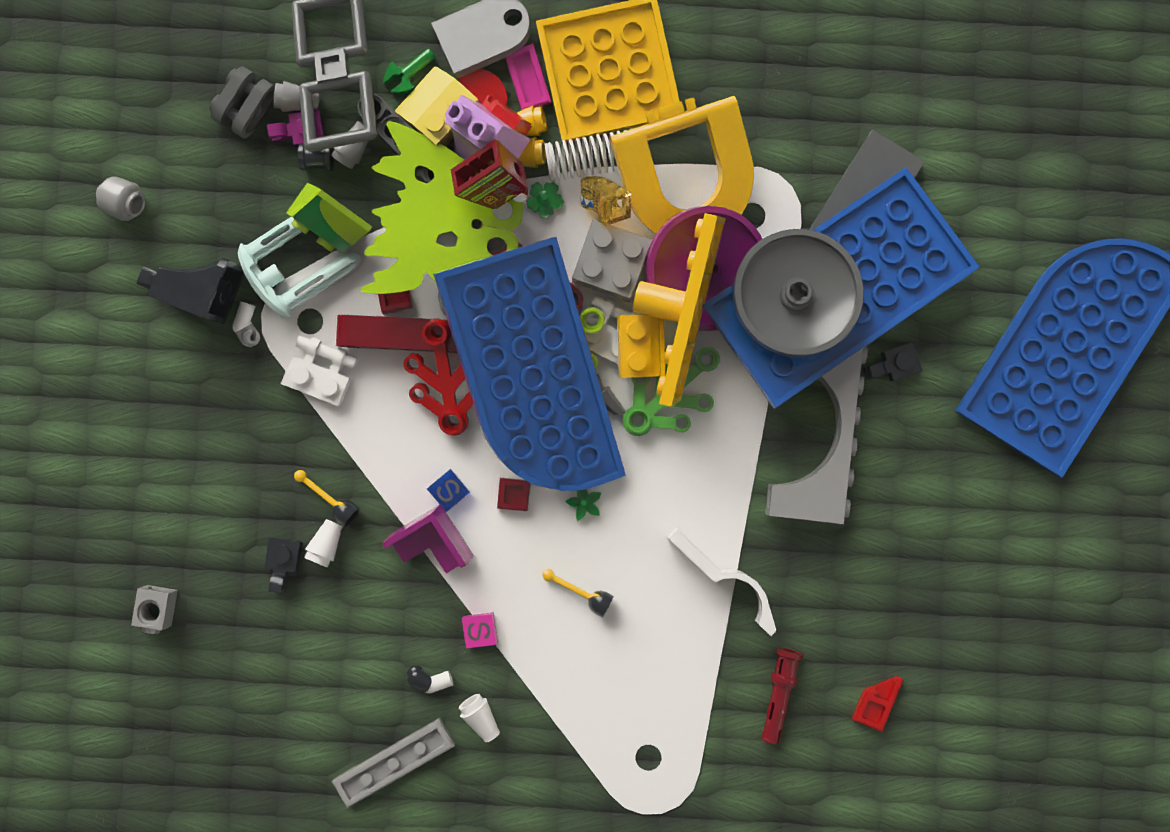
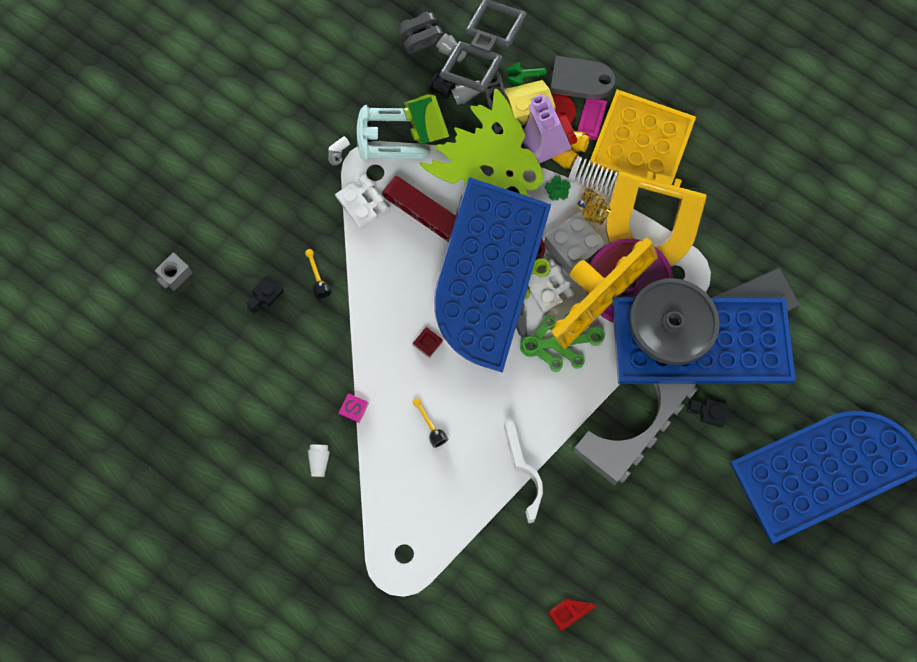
camera: 30 degrees right, 15 degrees down
light grey head [96,176,145,221] -> none
black hips [136,258,244,325] -> none
magenta plate [267,110,324,147] -> none
white cone [304,519,342,567] -> none
light grey tile [332,718,455,808] -> none
dark red tile [378,290,413,315] -> none
magenta panel [382,504,474,573] -> none
red plant [403,318,473,436] -> none
arm [407,665,454,693] -> none
clear blue tile [427,469,471,512] -> none
dark red torso [451,139,528,209] -> none
green plant [565,489,601,521] -> none
yellow plate [617,314,665,378] -> none
dark red pin [761,647,804,744] -> none

